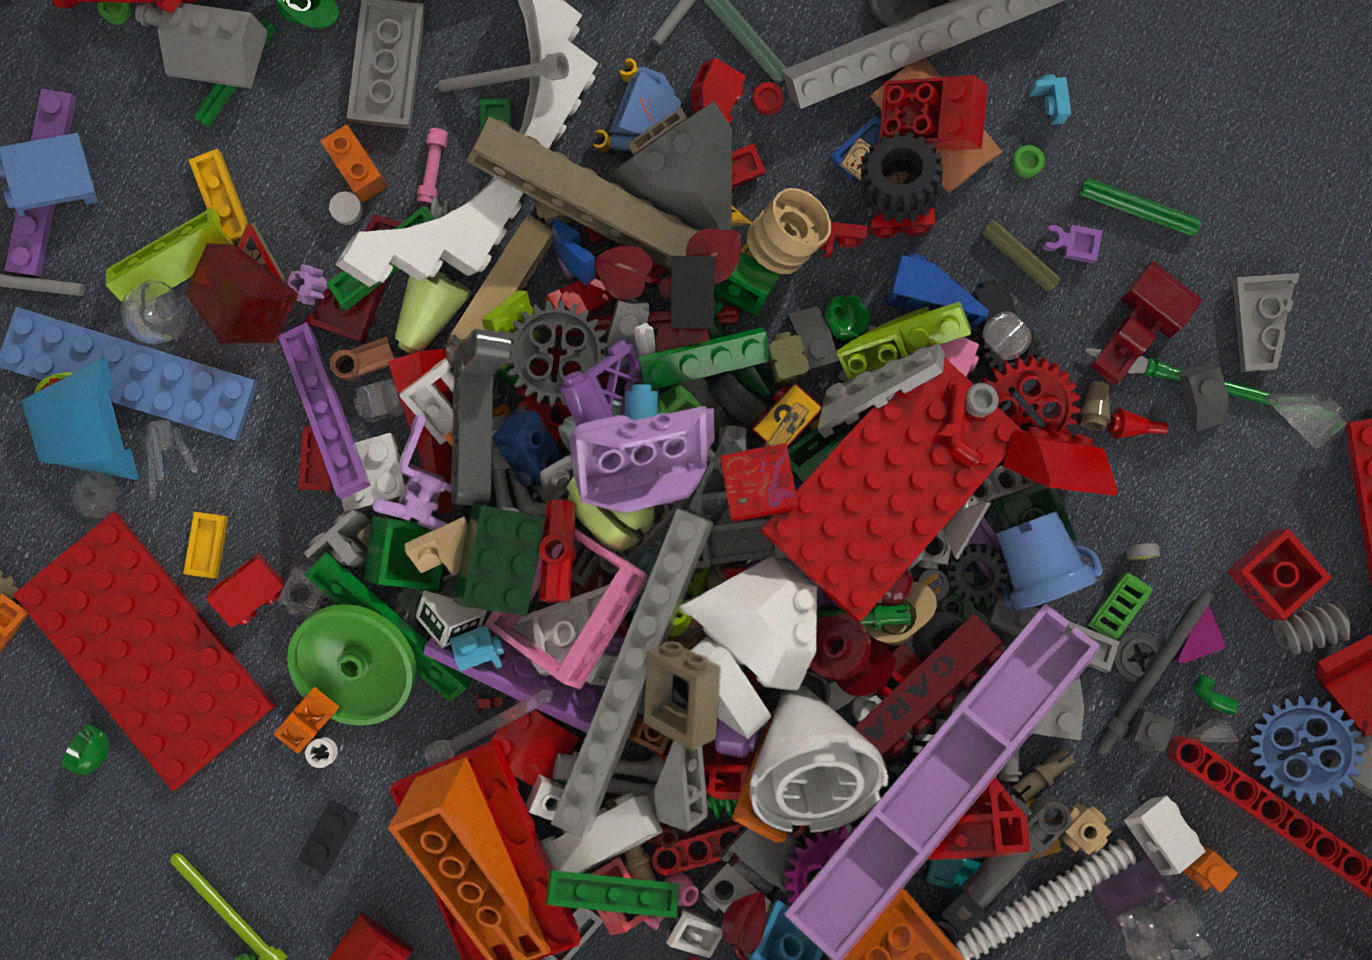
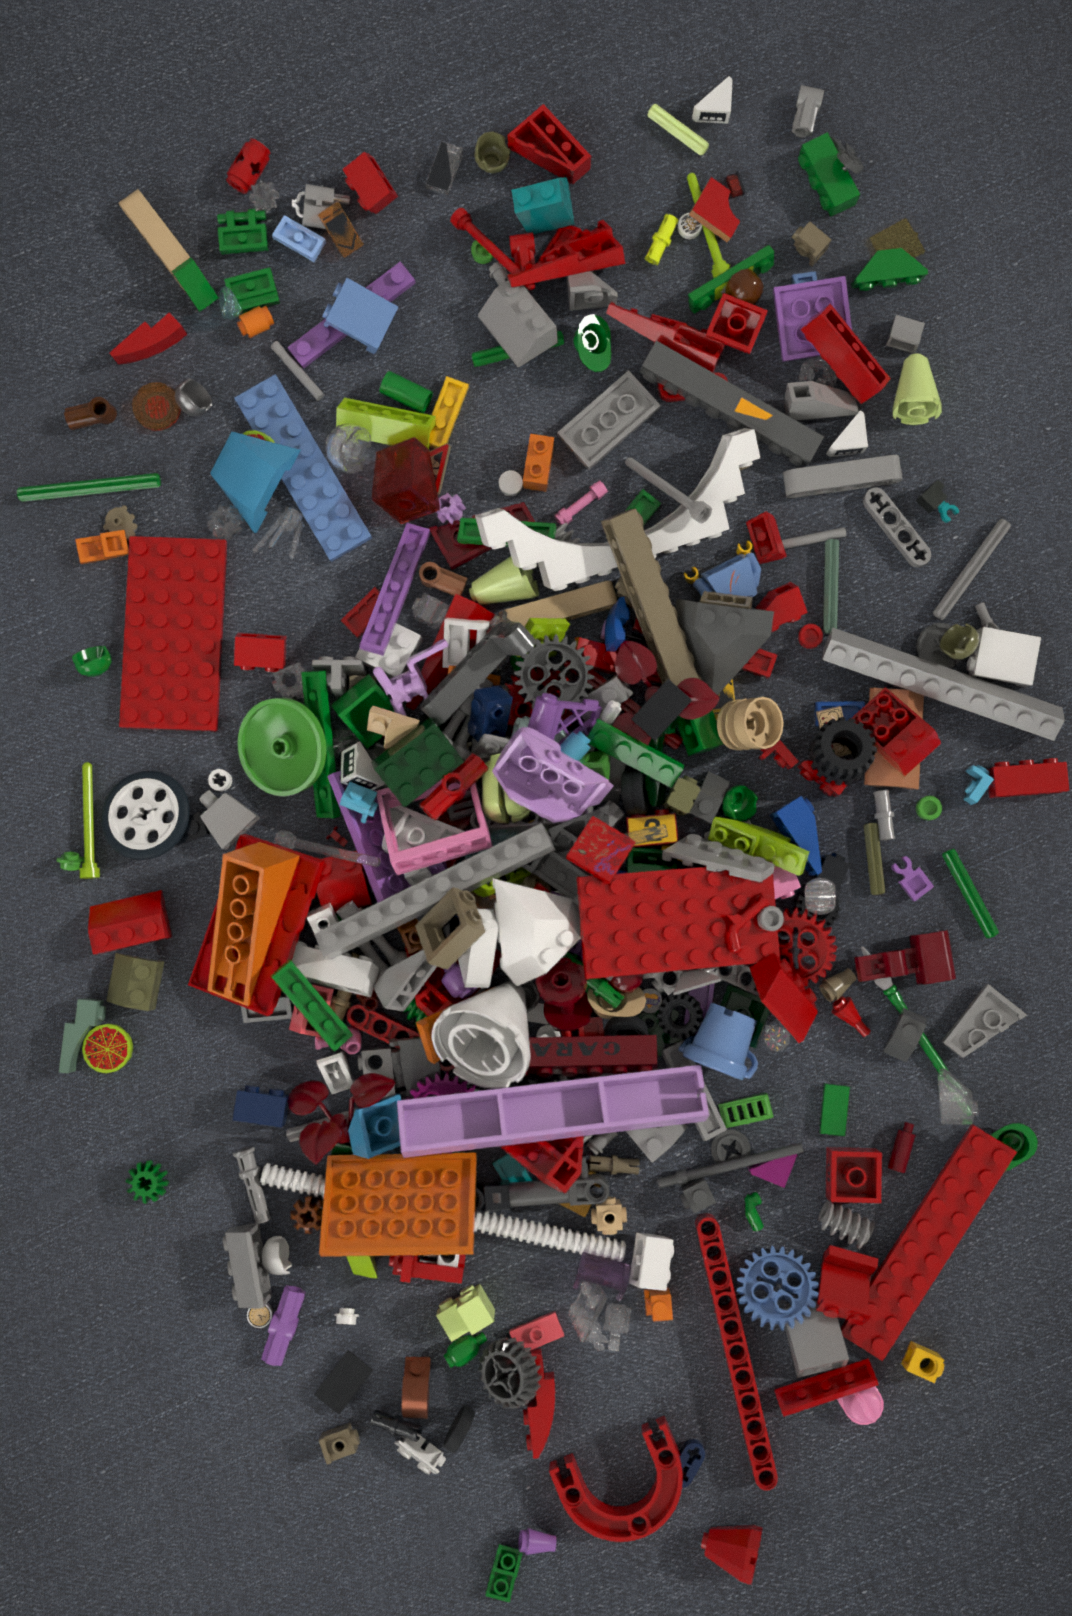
camera: 45 degrees right, 0 degrees up
yellow tile [183,511,228,579] -> none
orange slope [273,687,340,754] -> none
light grey tile [1125,543,1160,560] -> none
clear slope [1188,718,1238,742] -> none
none -> wedge [101,771,190,860]
none -> light grey torso [199,790,260,850]
none -> green pin [379,371,433,414]
none -> red slope [746,511,787,564]
none -> clear tile [764,1025,790,1052]
none -> green tile [819,1083,850,1136]
none -> light grey pin [873,790,895,841]
none -> dark red cylinder [887,1122,916,1173]
none -> red brick [987,758,1070,798]

